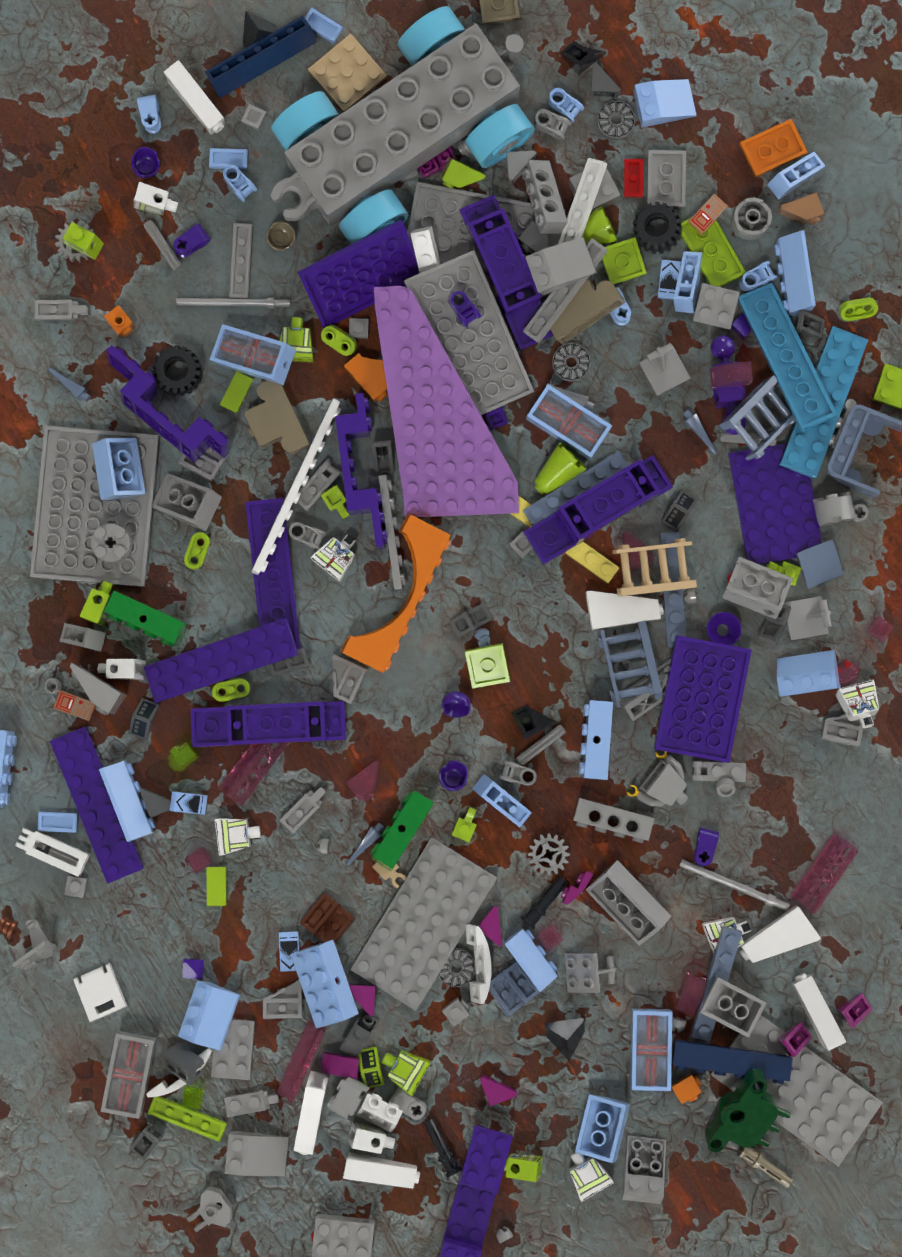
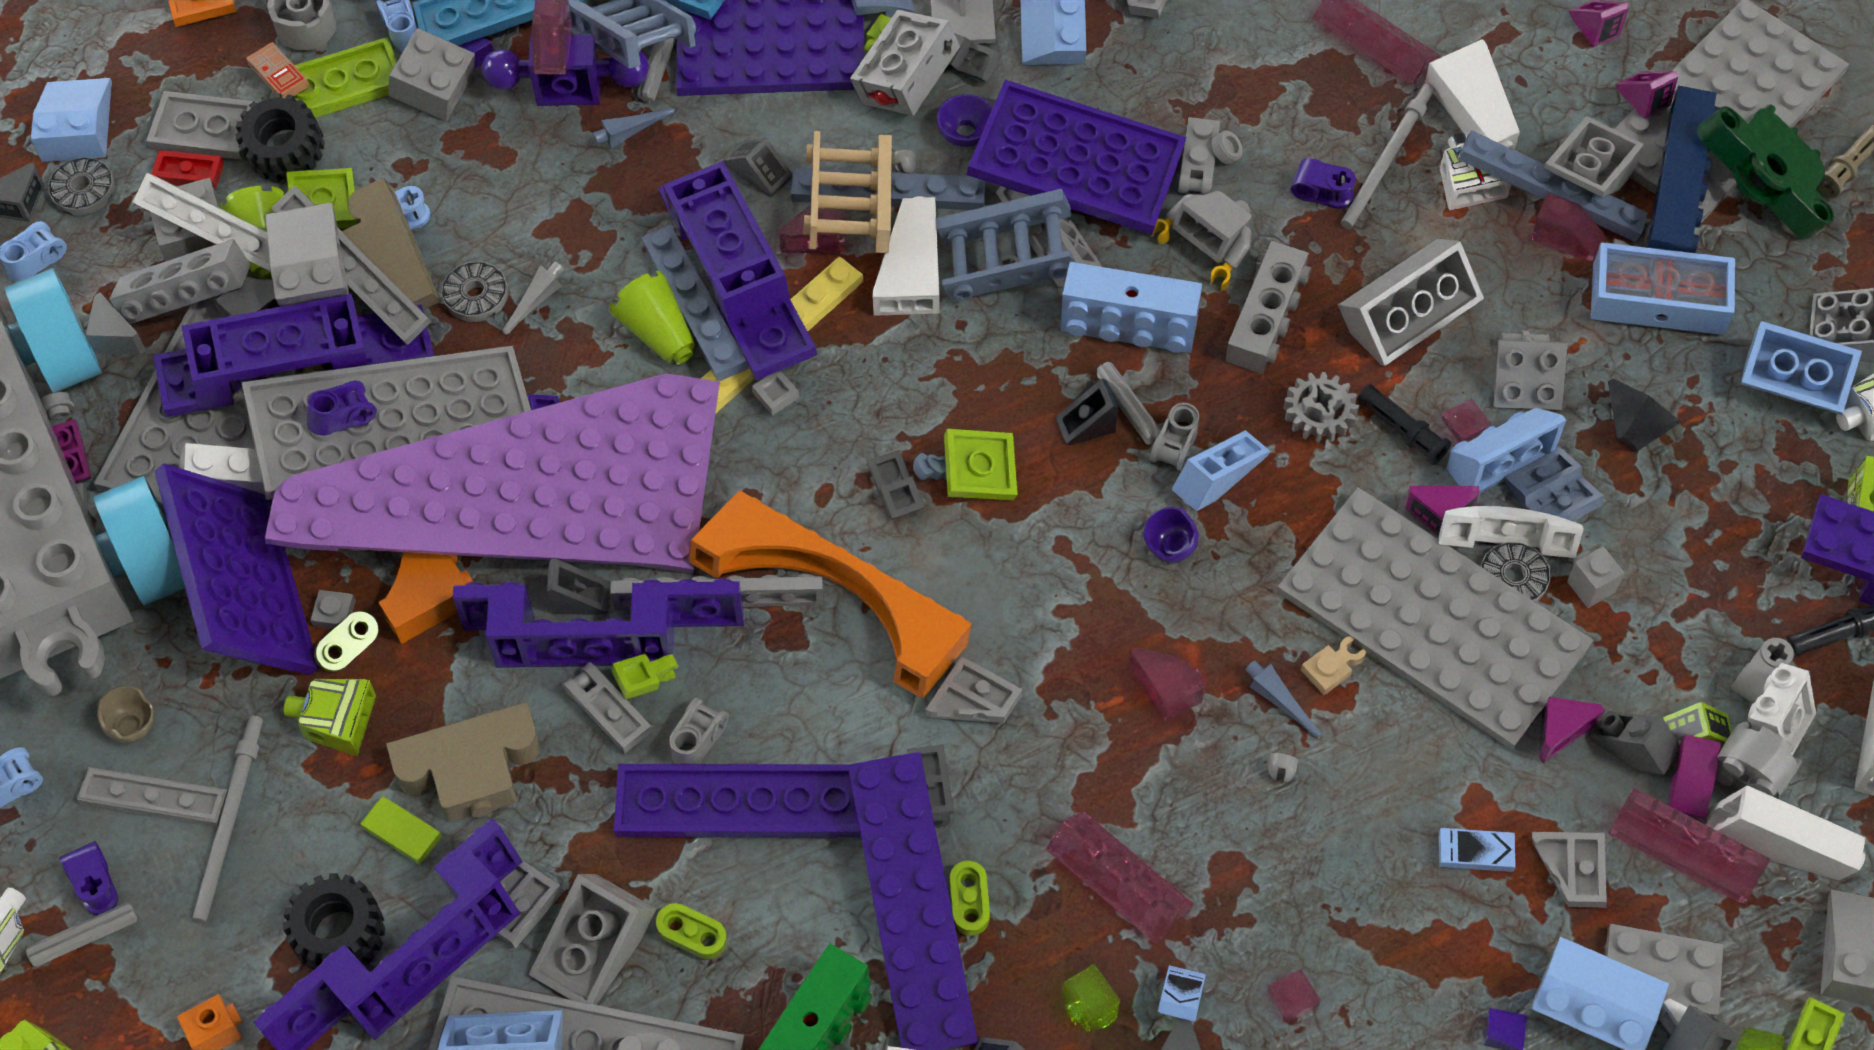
camera: 85 degrees left, 25 degrees down
dark purple bracket [190,701,346,747] -> none
lime tile [206,867,227,906] -> none
brick [210,324,296,385] -> none
torso [215,818,261,856] -> none
light grey hinge [224,1090,280,1117] -> none
white plate [251,399,341,575] -> none
light grey hinge [279,787,326,834] -> none
light blue brick [291,940,359,1028] -> none
copper slope [300,893,356,944] -> none
torso [311,534,356,582] -> none
white torso [347,1121,395,1154] -> none
green brick [370,790,434,872] -> none
lime torso [381,1050,431,1096] -> none
lime slope [440,157,486,189] -> none
dark purple hair [442,692,471,718] -> none
lime plate [452,807,477,842] -> none
magenta slope [480,1074,517,1106] -> none
clear brick [526,384,612,461] -> none
light grey piece [534,109,572,141] -> none
magenta slope [561,870,593,905] -> none
light grey plate [639,343,691,396] -> none
light blue tile [657,260,681,300] -> none
orange brick [671,1073,702,1104] -> none
light blue slope [674,251,703,313] -> none
white slope [791,973,846,1051] -> none

